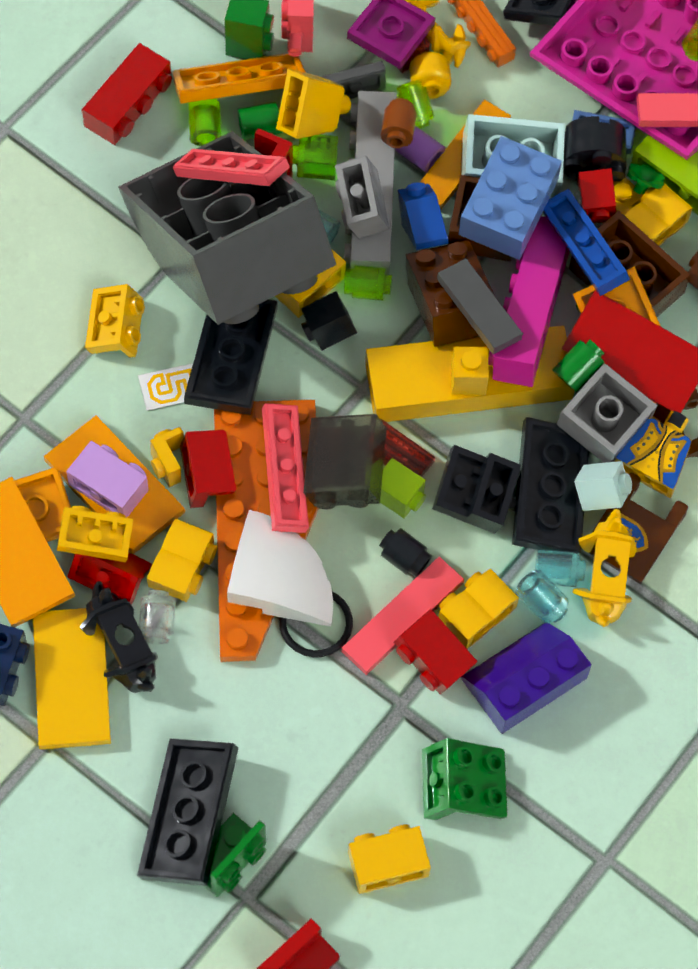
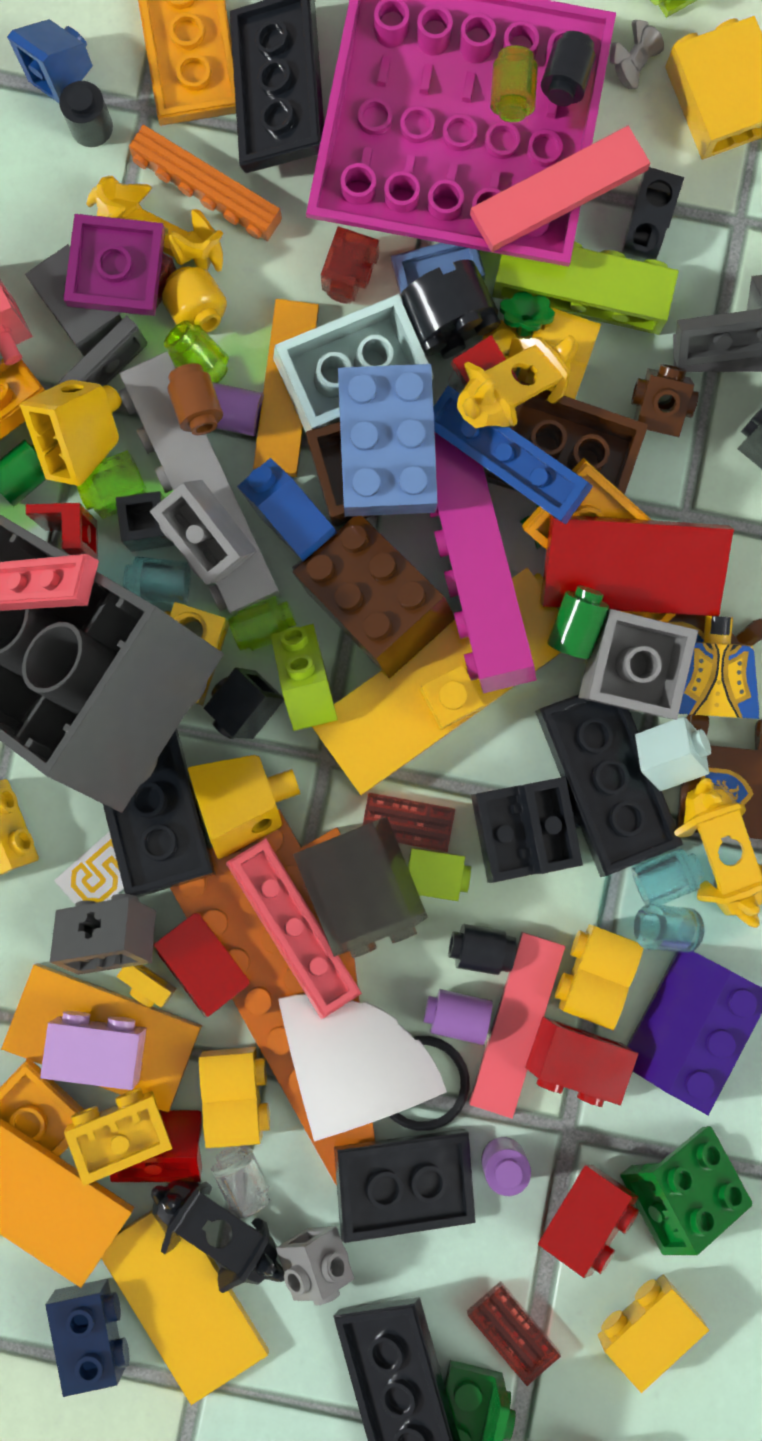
camera: 25 degrees left, 20 degrees up
dark grey tile [437,258,523,354] -> none
none -> dark grey brick [25,244,122,356]
none -> dark grey brick [50,894,156,975]
none -> black brick [115,491,174,552]
none -> yellow torso [187,755,301,859]
none -> lime brick [270,623,338,731]
none -> light grey brick [276,1226,354,1305]
none -> clear red brick [321,226,379,304]
none -> black tile [334,1129,476,1243]
none -> medium lavender brick [423,989,493,1045]
none -> yellow piece [457,335,579,429]
none -> clear red tile [467,1281,561,1386]
none -> medium lavender brick [481,1137,531,1196]
none -> red brick [537,1165,639,1278]

